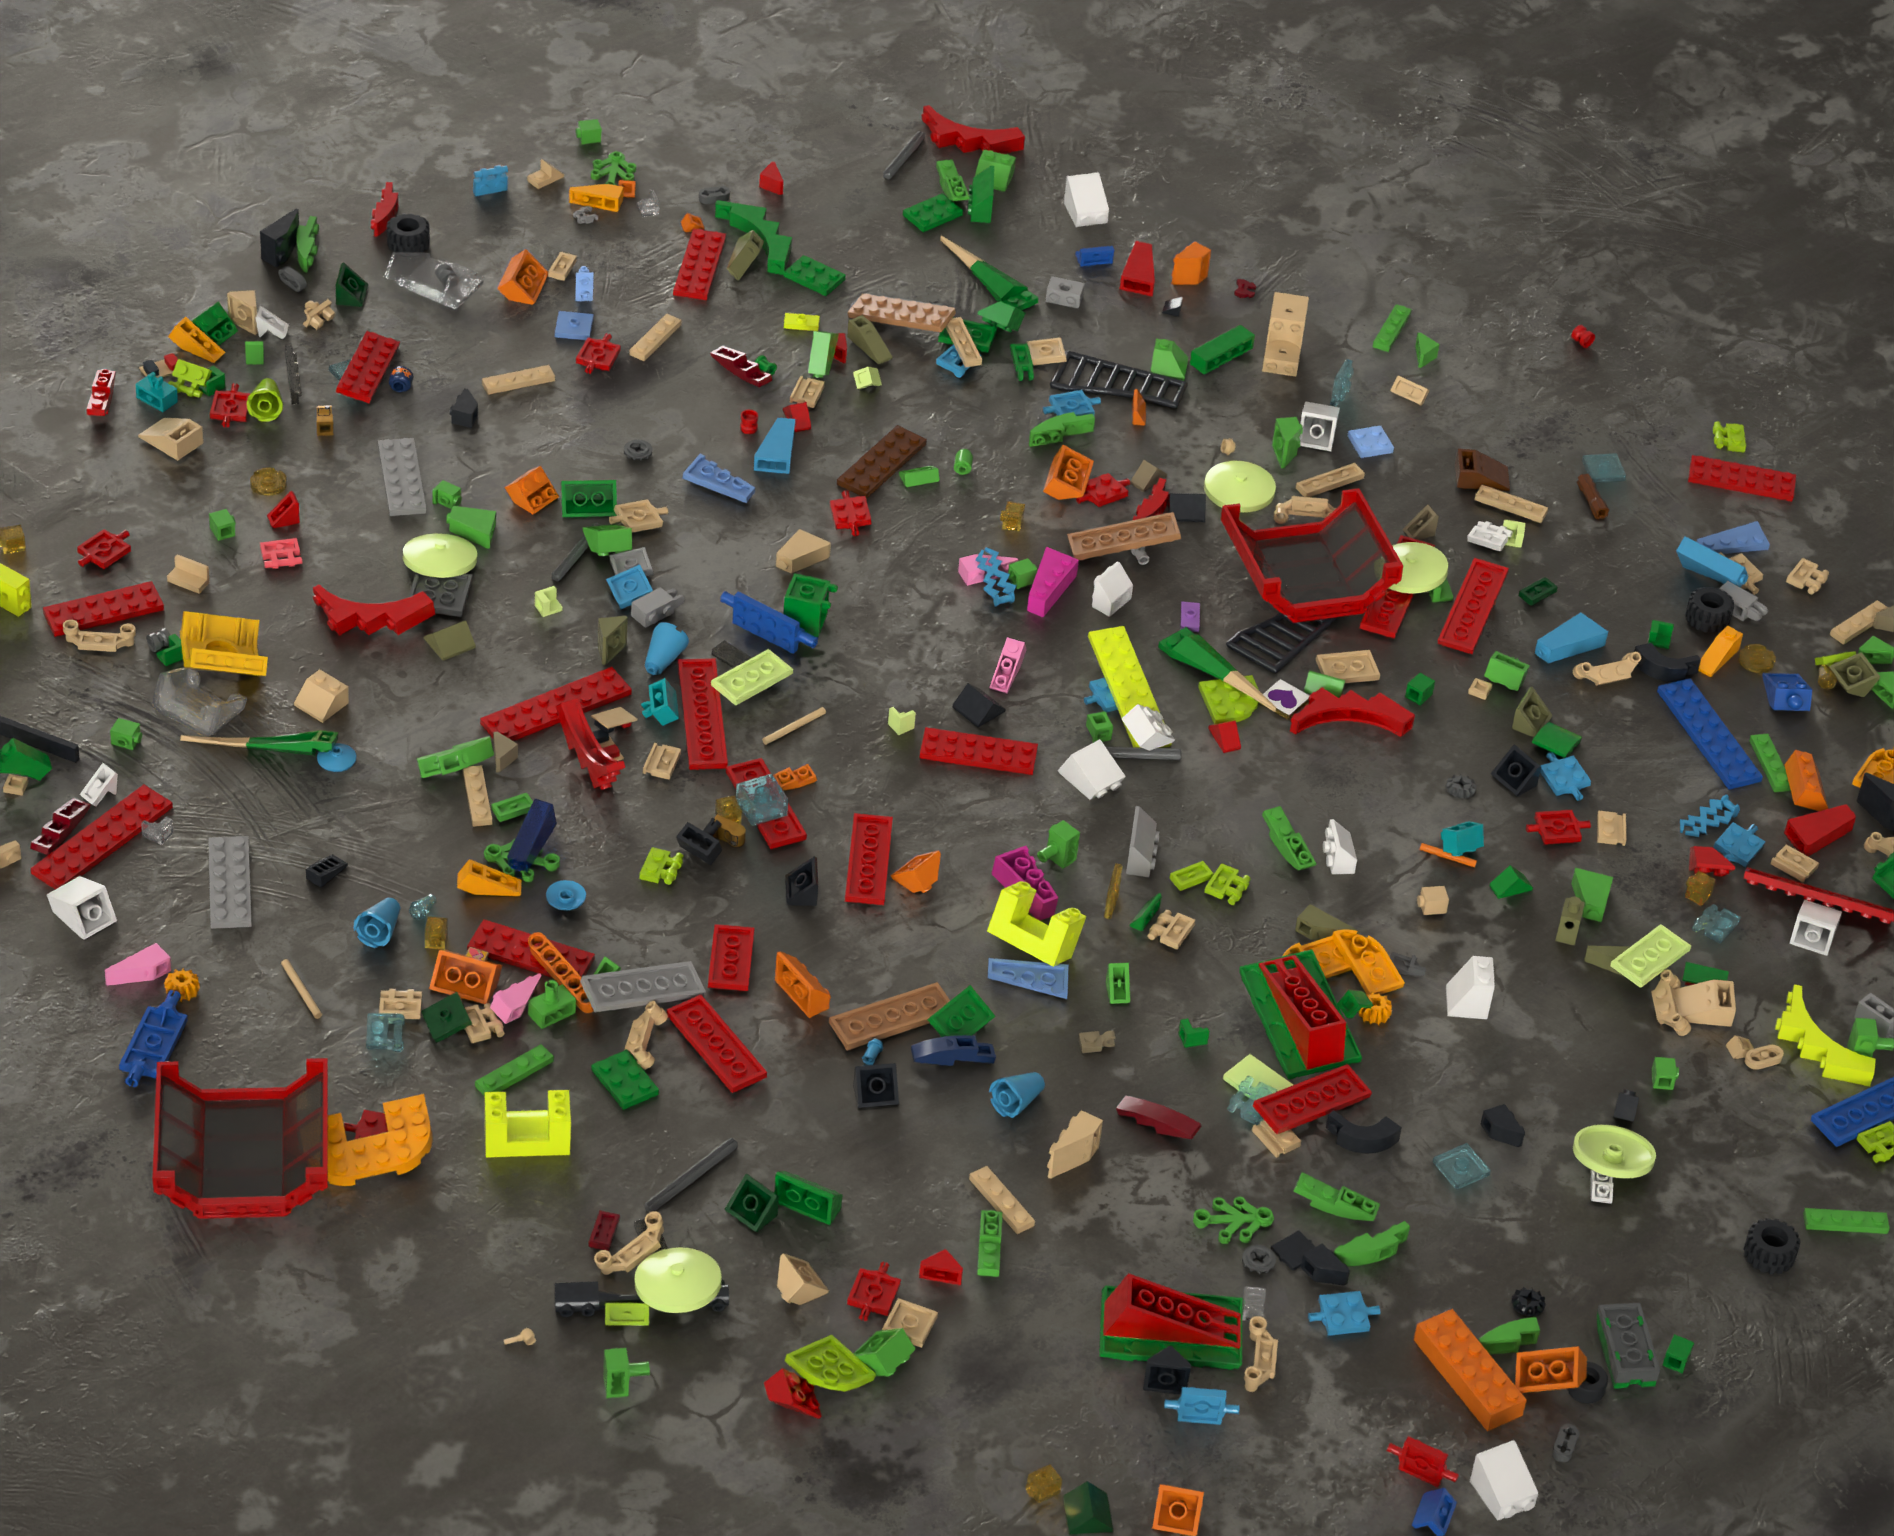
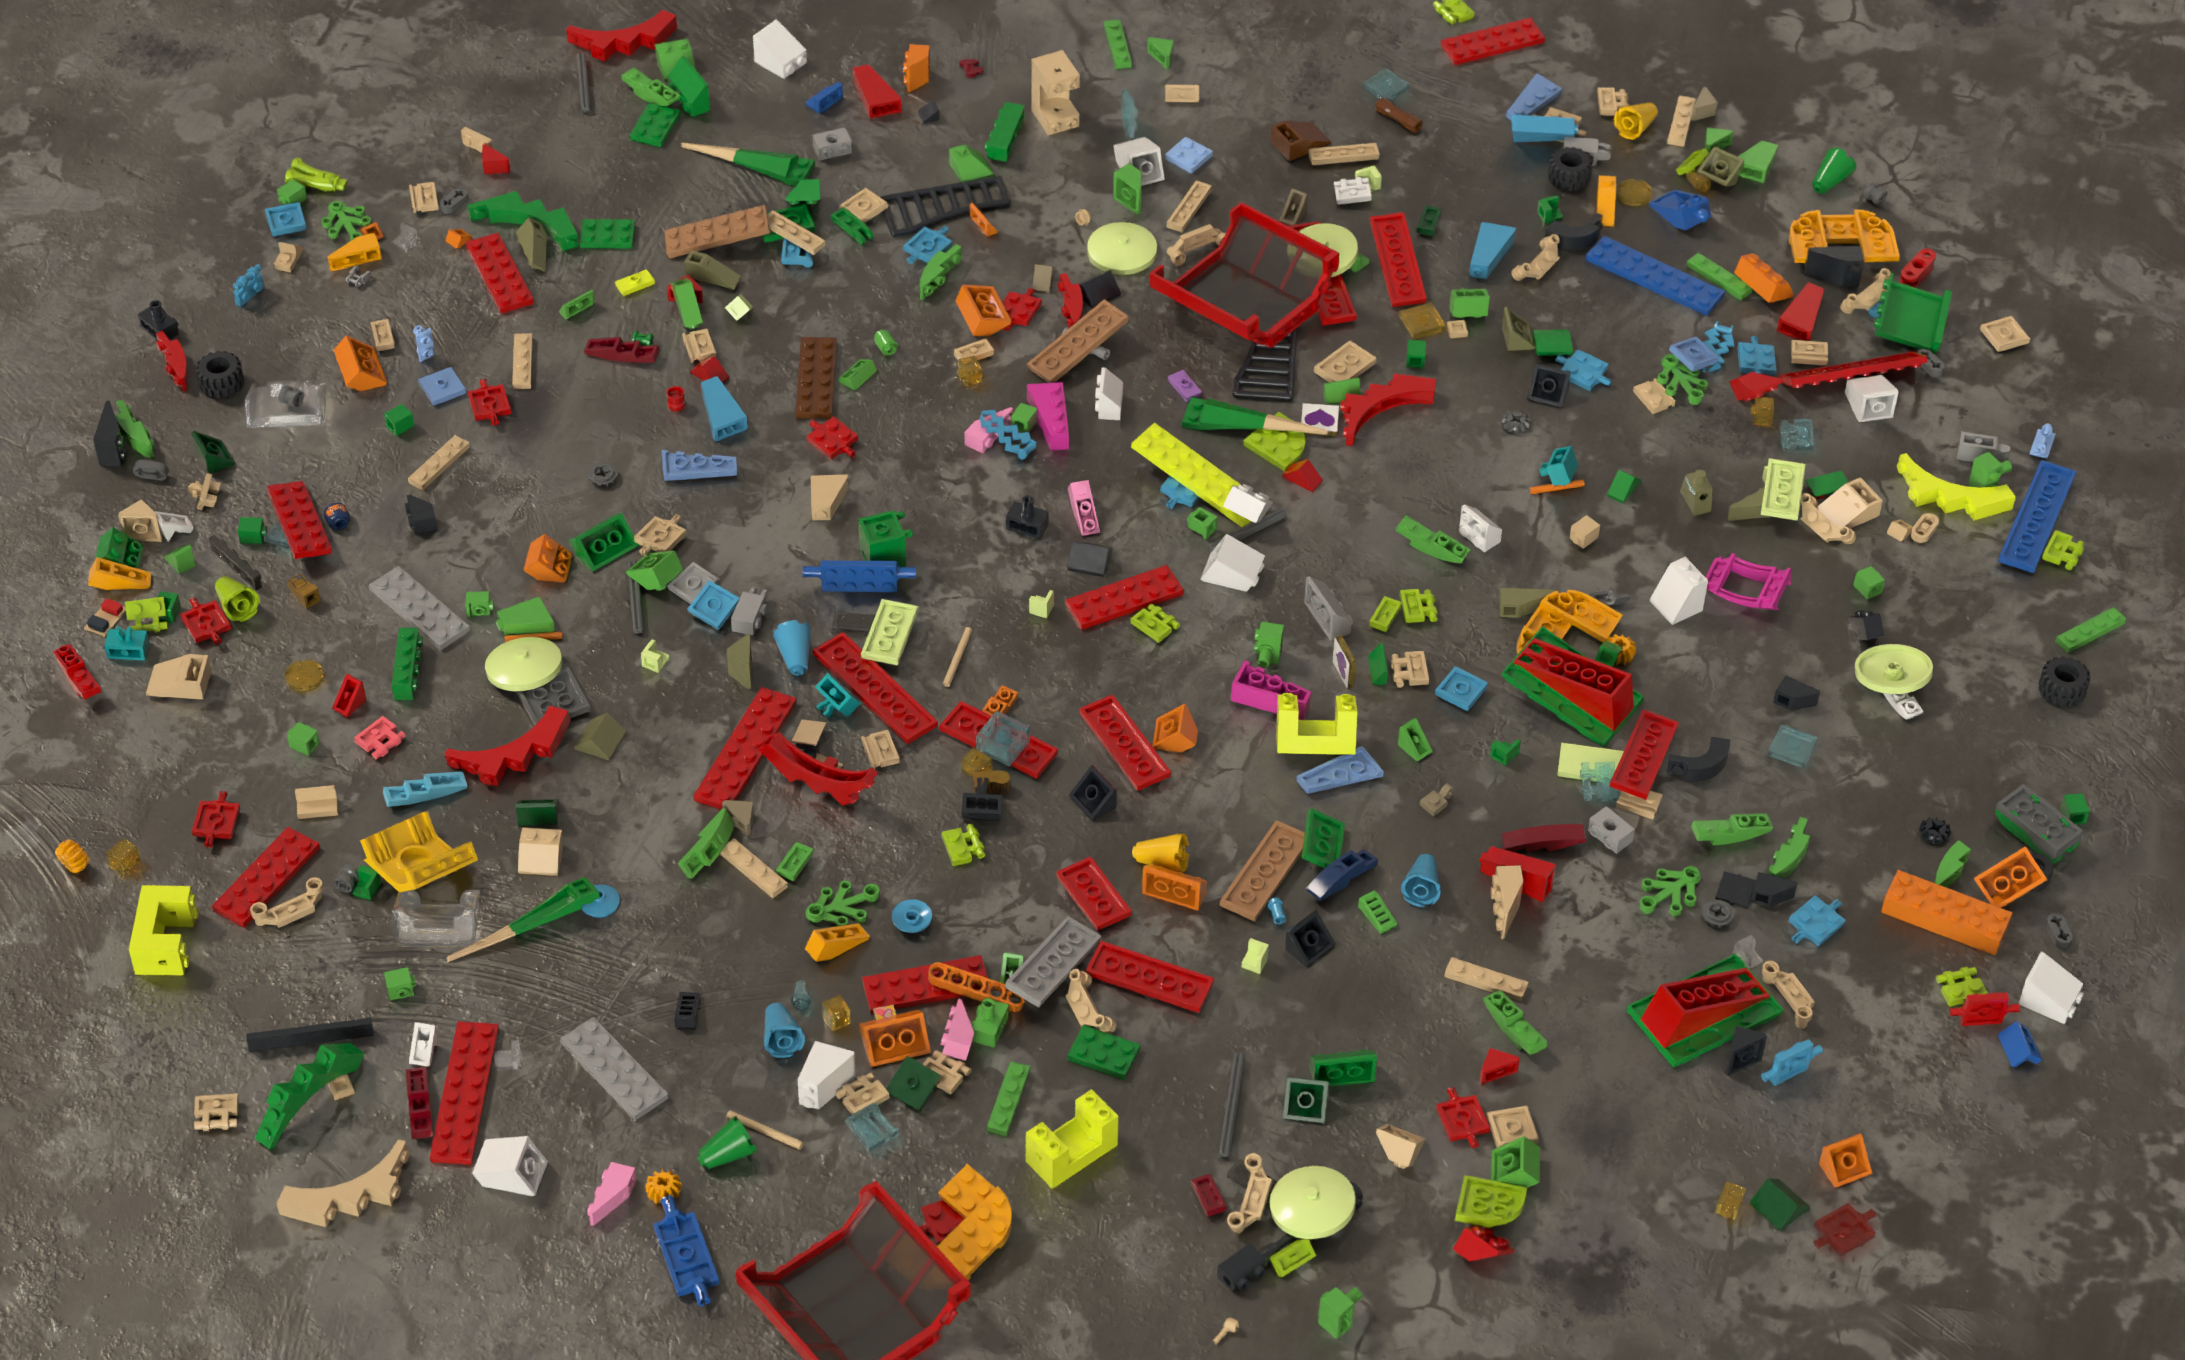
camera: 30 degrees left, 5 degrees up
clear blue slope [507,799,557,872] -> none
red plate [1526,810,1591,845] -> none
bright green slope [1571,868,1613,922] -> none
none -> black brick [137,300,179,341]
none -> green brick [237,517,267,544]
none -> dark azure plate [265,202,307,237]
none -> lime piece [285,158,348,192]
none -> medium azure slope [383,772,468,807]
none -> green panel [384,404,414,436]
none -> green brick [392,628,423,700]
none -> tan plate [409,182,439,213]
none -> tan plate [461,127,493,153]
none -> orange bar [505,631,563,642]
none -> dark green slope [515,799,559,825]
none -> bright green slope [559,289,595,319]
none -> green cone [697,1116,758,1169]
none -> white slope [798,1041,856,1109]
none -> tan plate [954,339,994,366]
none -> black brick [1006,495,1049,539]
none -> lime plate [1131,604,1180,643]
none -> yellow cone [1132,833,1189,873]
none -> yellowish green panel [1241,938,1269,974]
none -> bright green slope [1358,890,1397,934]
none -> clear yellow plate [1399,303,1446,339]
none -> dark azure plate [1435,666,1488,711]
none -> red slope [1479,846,1556,903]
none -> light grey brick [1588,806,1635,854]
none -> yellow cone [1614,103,1658,140]
none -> bright green plant [1657,354,1708,405]
none -> medium blue plate [1669,337,1719,372]
none -> dark pink wedge [1705,553,1791,610]
none -> lime plate [1936,967,1988,1007]

